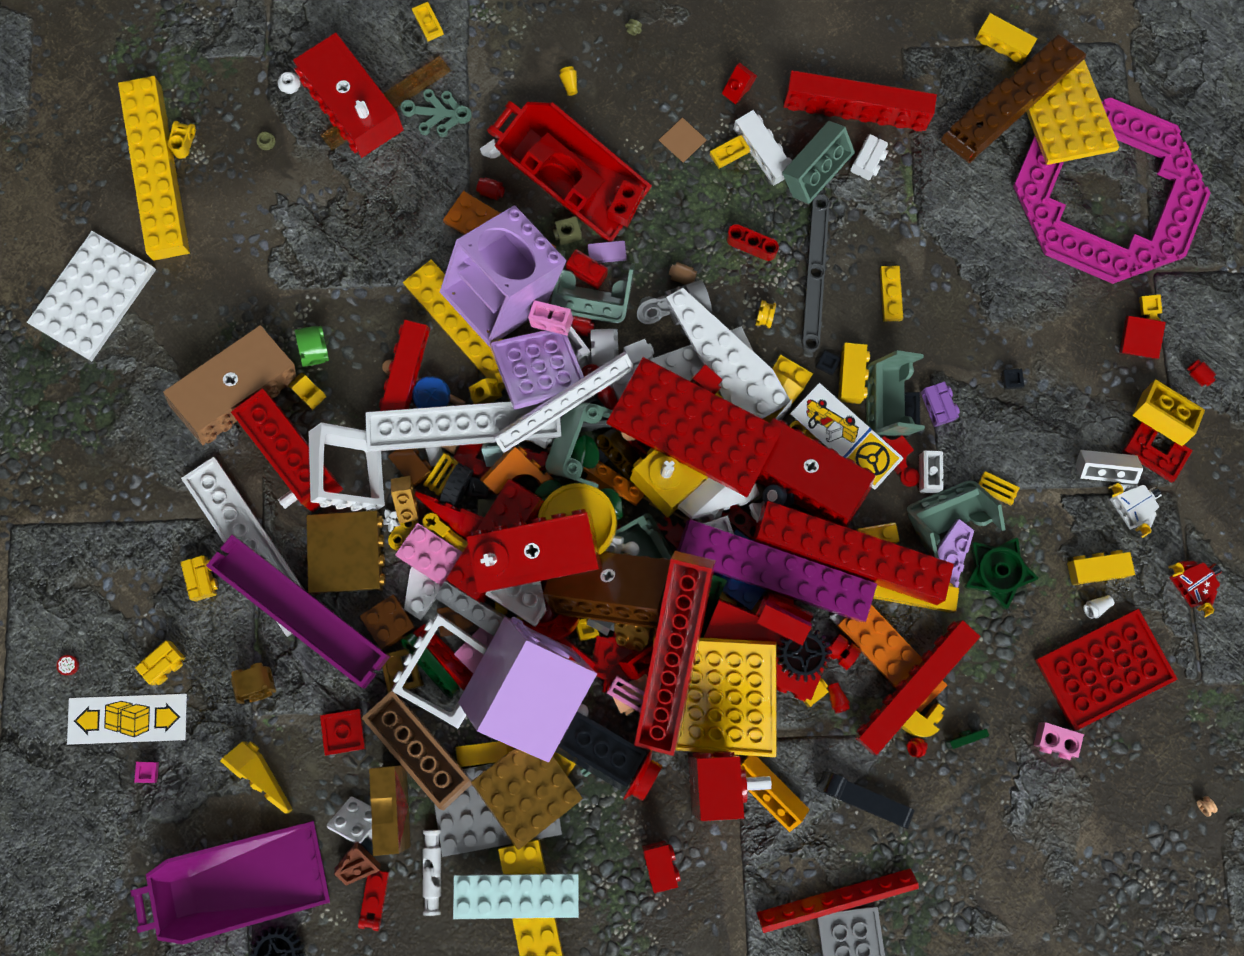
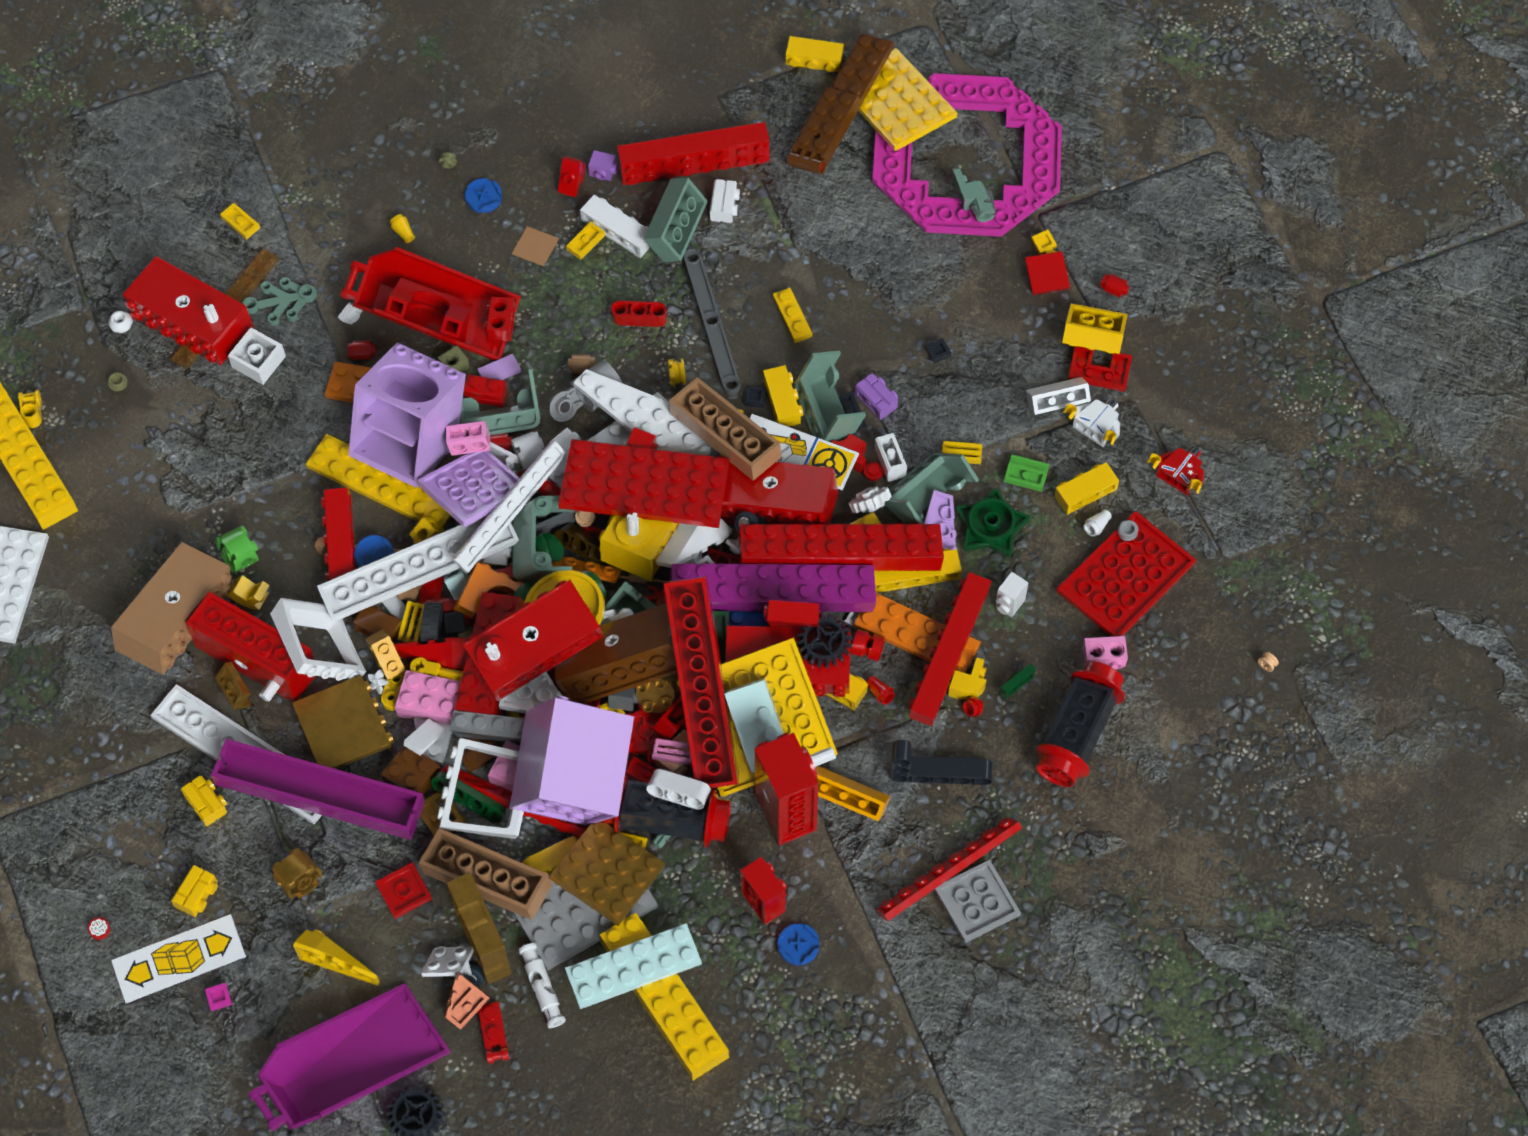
camera: 15 degrees left, 15 degrees down
none -> pearl gold bracket [215,662,251,710]
none -> white brick [228,328,286,385]
none -> white tile [404,719,445,755]
none -> blue tile [464,178,502,213]
none -> medium lavender brick [588,150,618,181]
none -> red plate [625,756,657,783]
none -> white beam [646,769,711,809]
none -> medium nougat brick [669,377,782,480]
none -> light aqua brick [724,678,784,773]
none -> blue tile [777,923,820,966]
none -> white gear [849,487,892,513]
none -> sand green plate [952,168,996,222]
none -> white brick [995,572,1028,617]
none -> bright green plate [1004,454,1050,492]
none -> brick [1035,661,1125,787]
none -> light grey tile [1118,520,1138,541]

